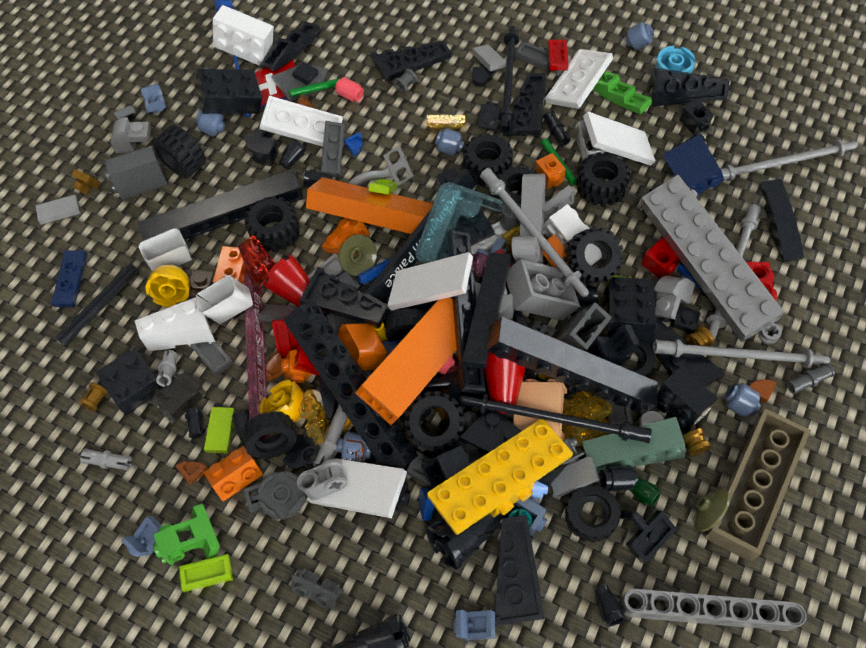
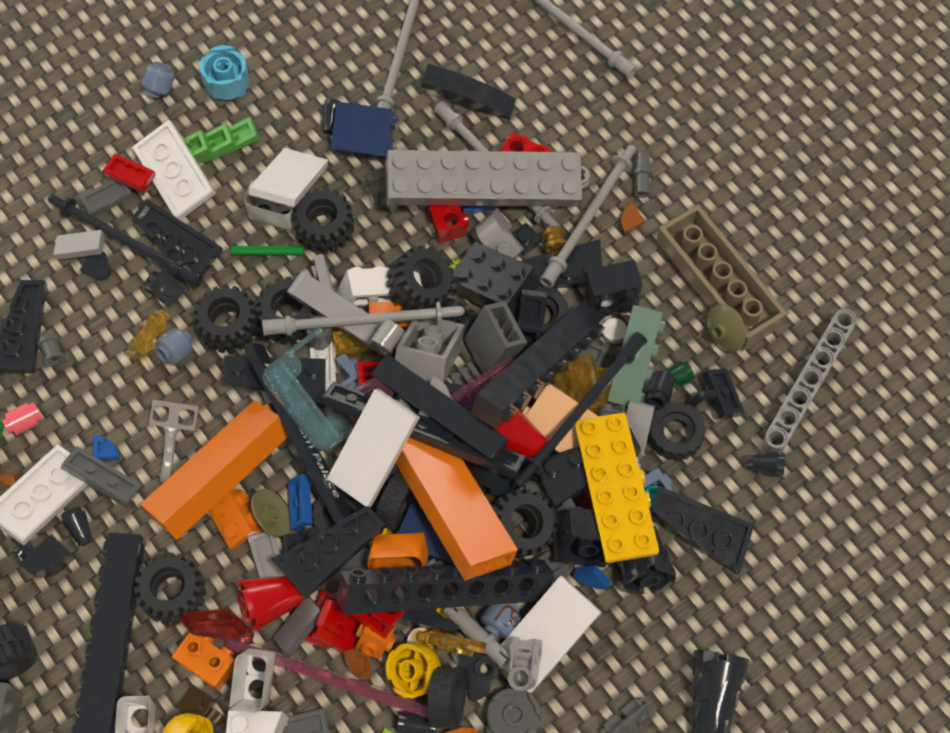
camera: 65 degrees left, 5 degrees up
black cone [303,169,333,188] -> none
lime tile [368,179,398,194] -> none
sand blue bracket [454,610,495,641] -> none
orange brick [535,153,566,189] -> none
black pin [543,110,571,146] -> none
black wing [652,68,730,106] -> none
black brick [680,100,714,135] -> none
pearl gold wheel [683,428,712,456] -> none
sand blue head [724,383,761,417] -> none

